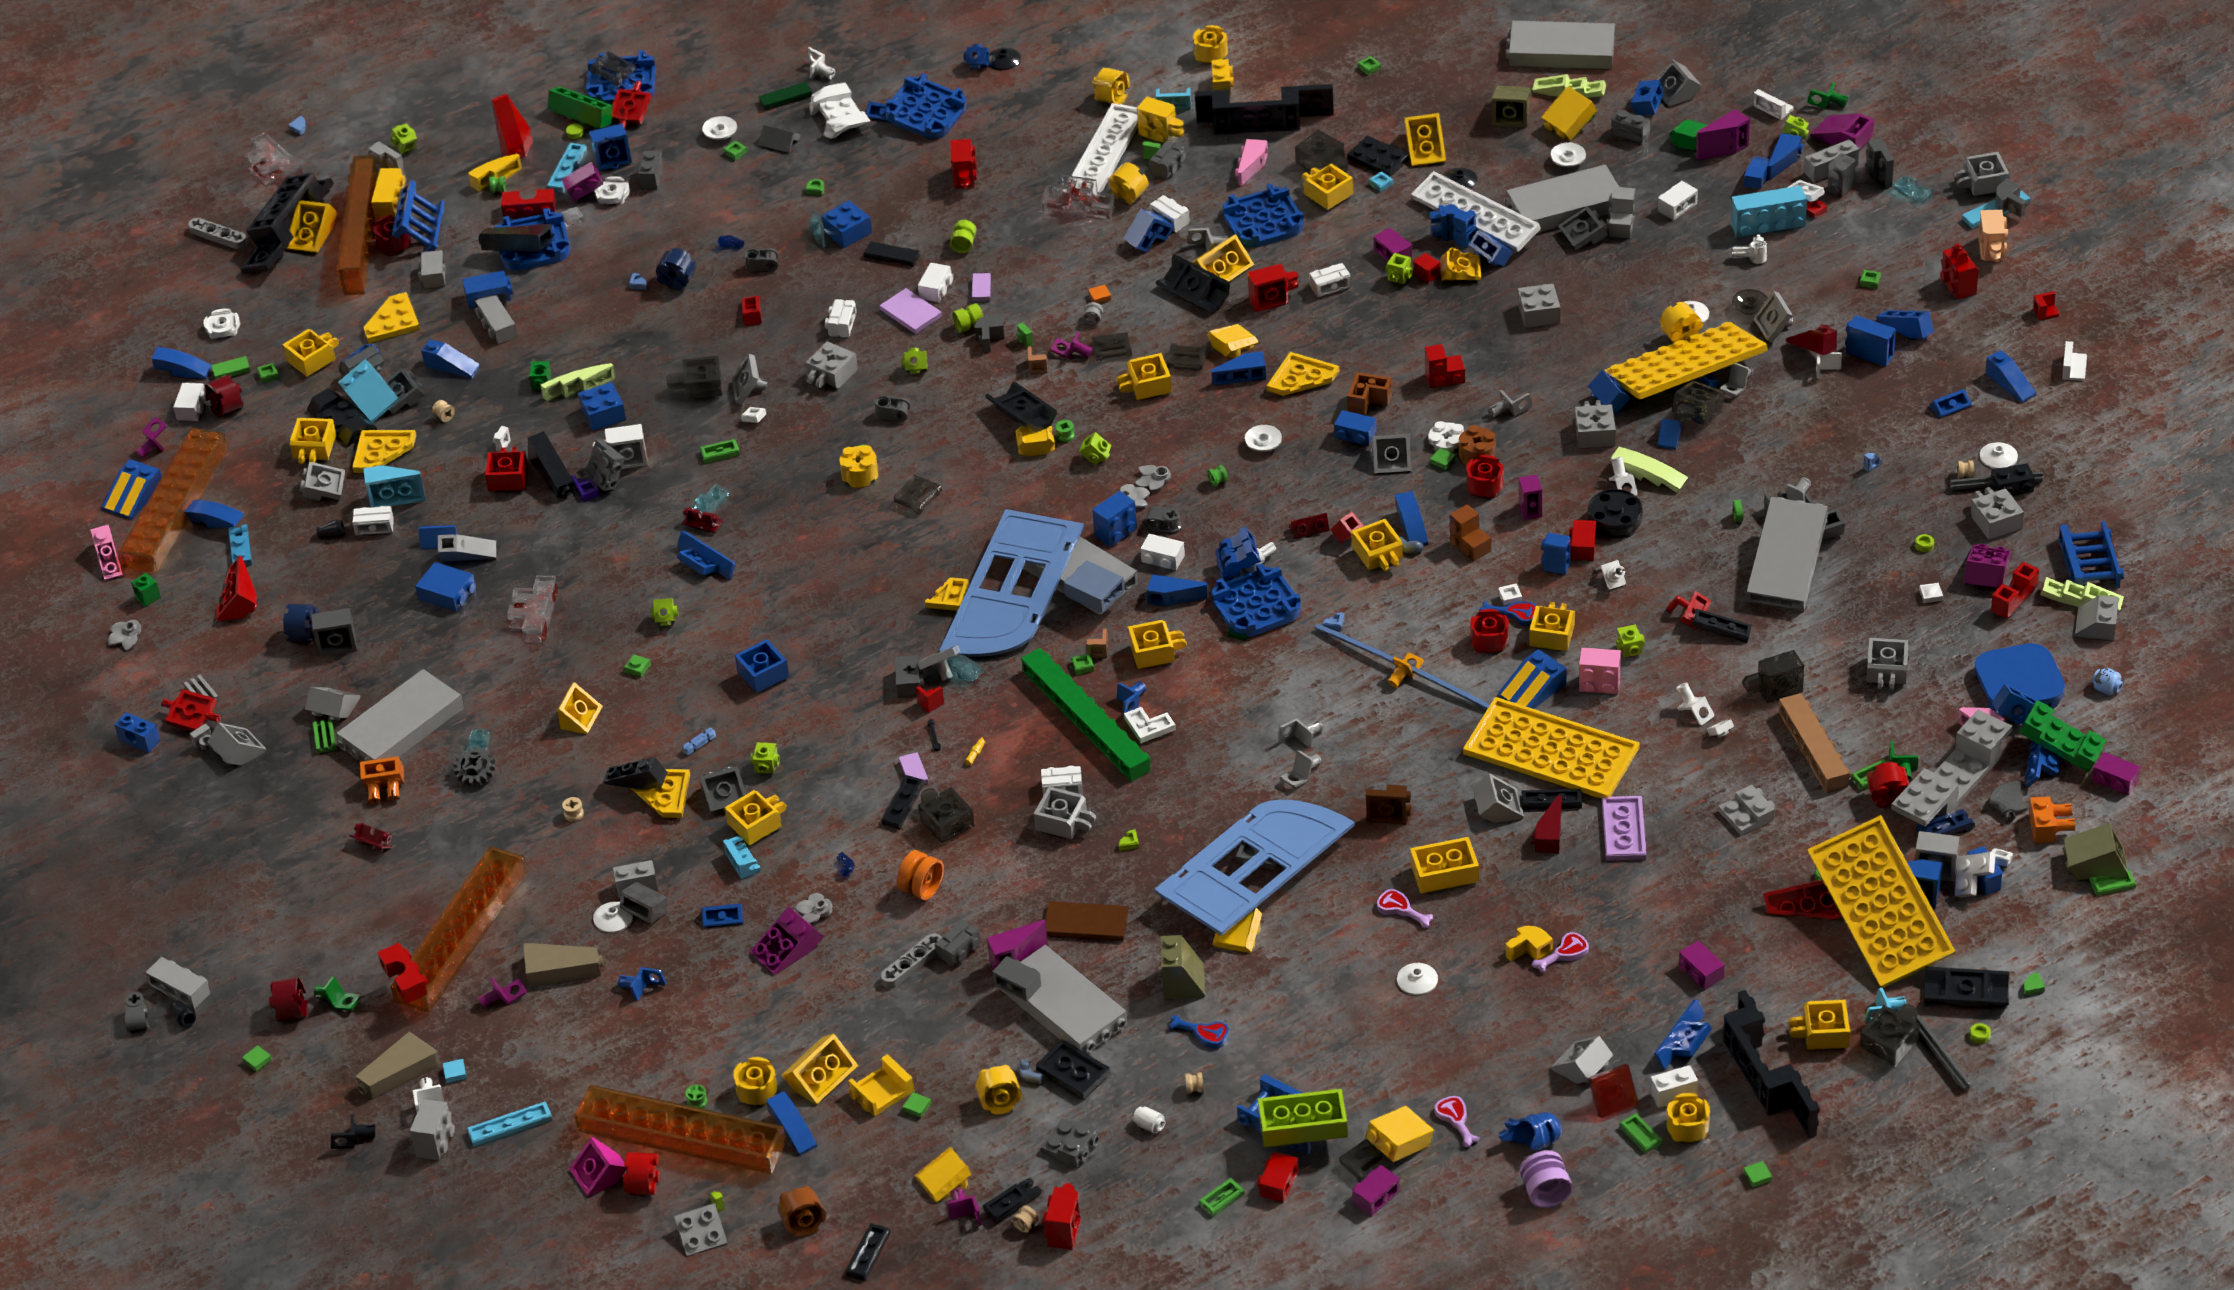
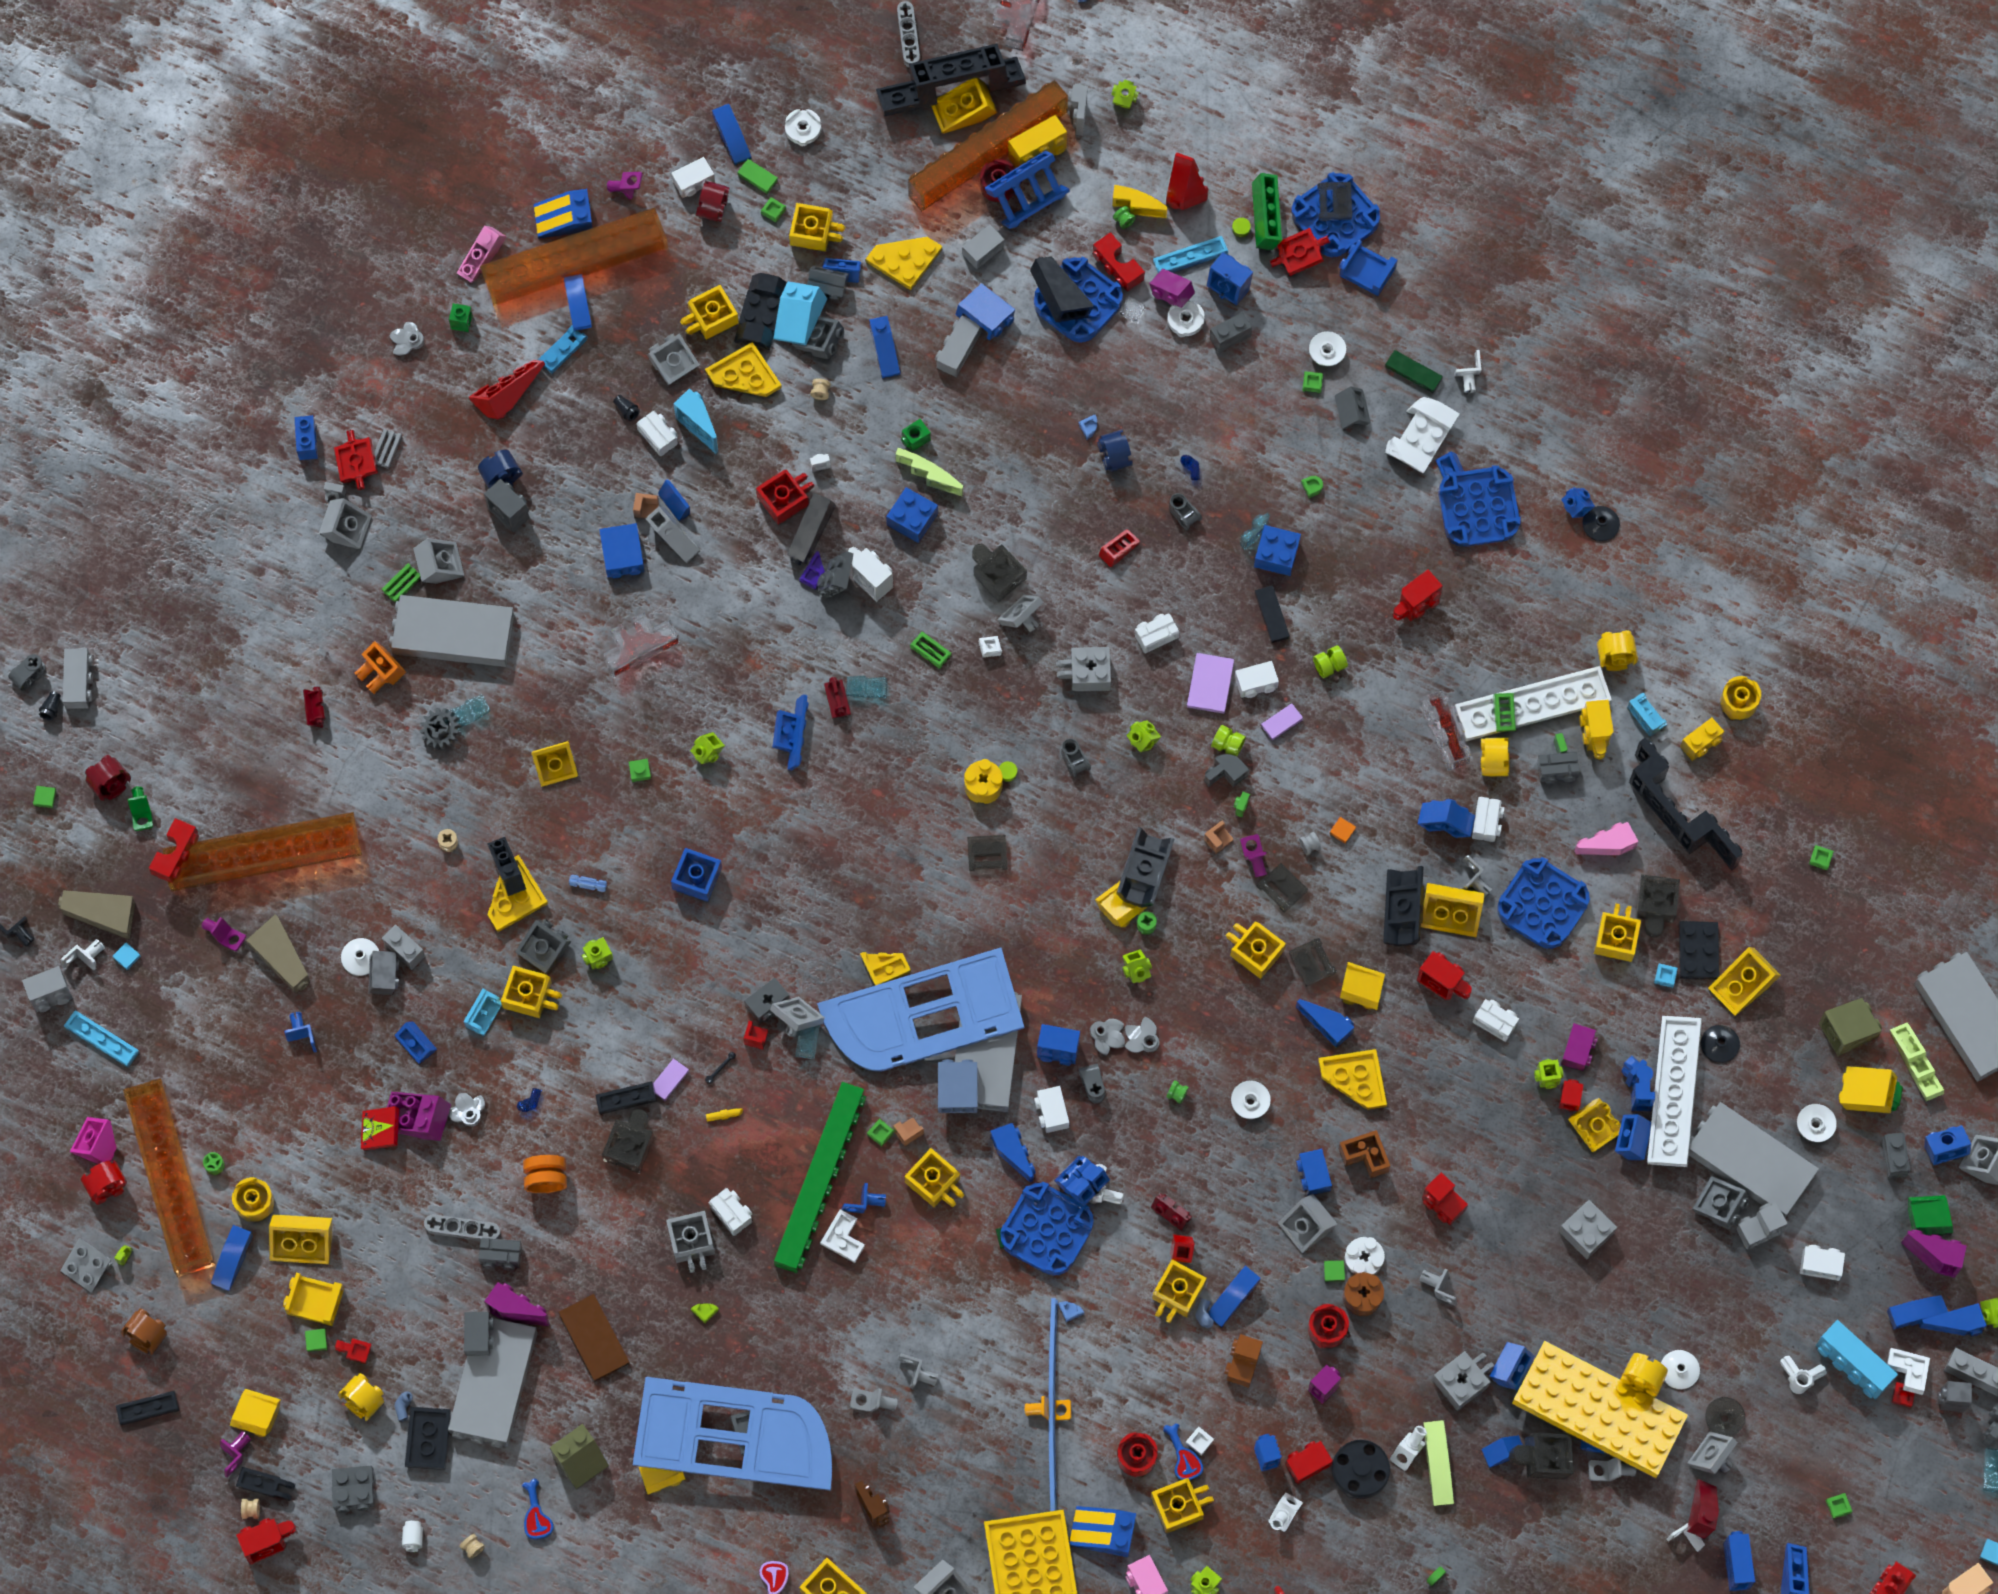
camera: 50 degrees right, 25 degrees up
none -> red plate [335,1338,372,1364]
none -> red tile [361,1106,399,1151]
none -> nougat panel [633,493,659,519]
none -> blue panel [1339,240,1398,296]
none -> bright green slope [1493,693,1516,732]

